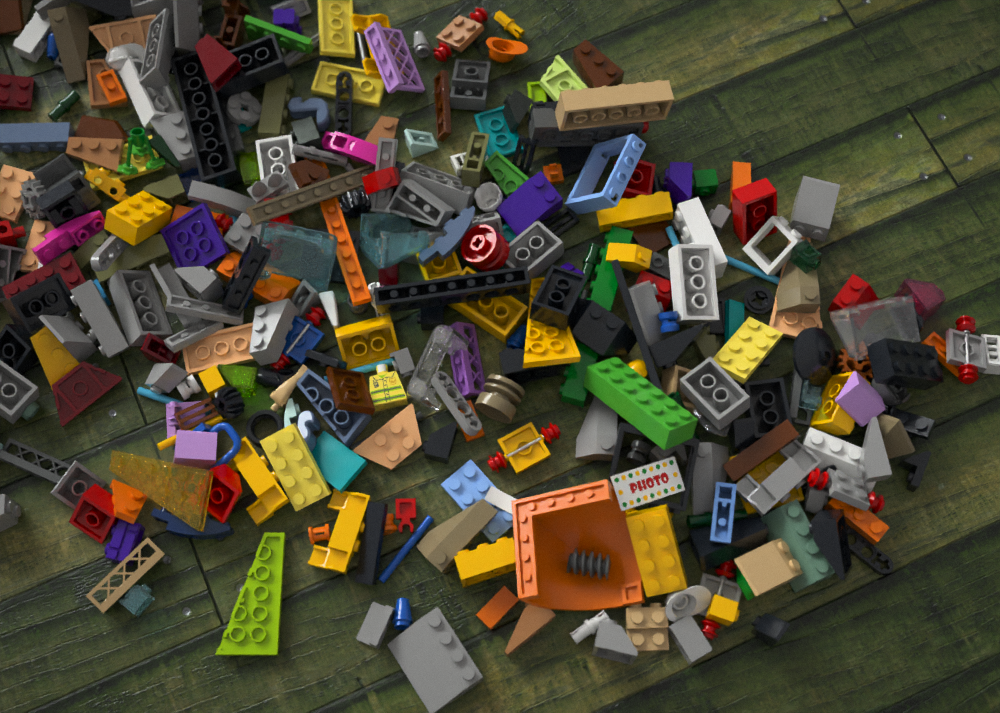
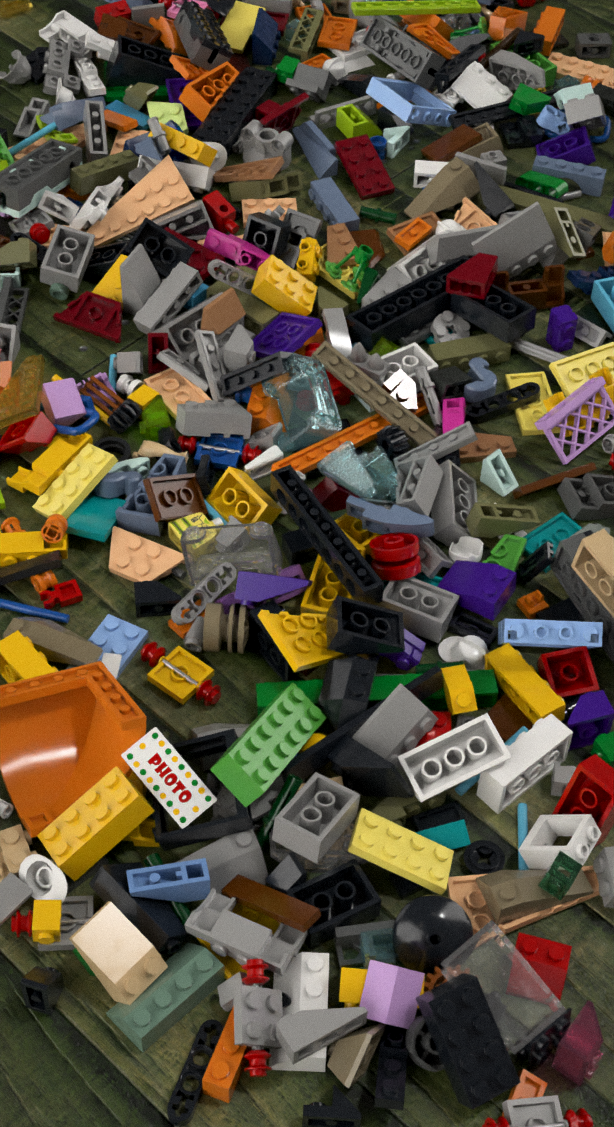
camera: 65 degrees right, 20 degrees down
bright green wing [244,15,313,54] -> none
red slope [362,166,401,195] -> none
dark grey piece [567,548,611,581] -> none
blue wheel [658,311,680,333] -> none
black slope [809,509,853,580] -> none
none -> orange wheel [41,514,68,543]
none -> light grey cone [184,616,204,652]
none -> medium nougat slope [200,287,246,335]
none -> dark purple slope [235,571,313,606]
none -> white piece [438,635,489,671]

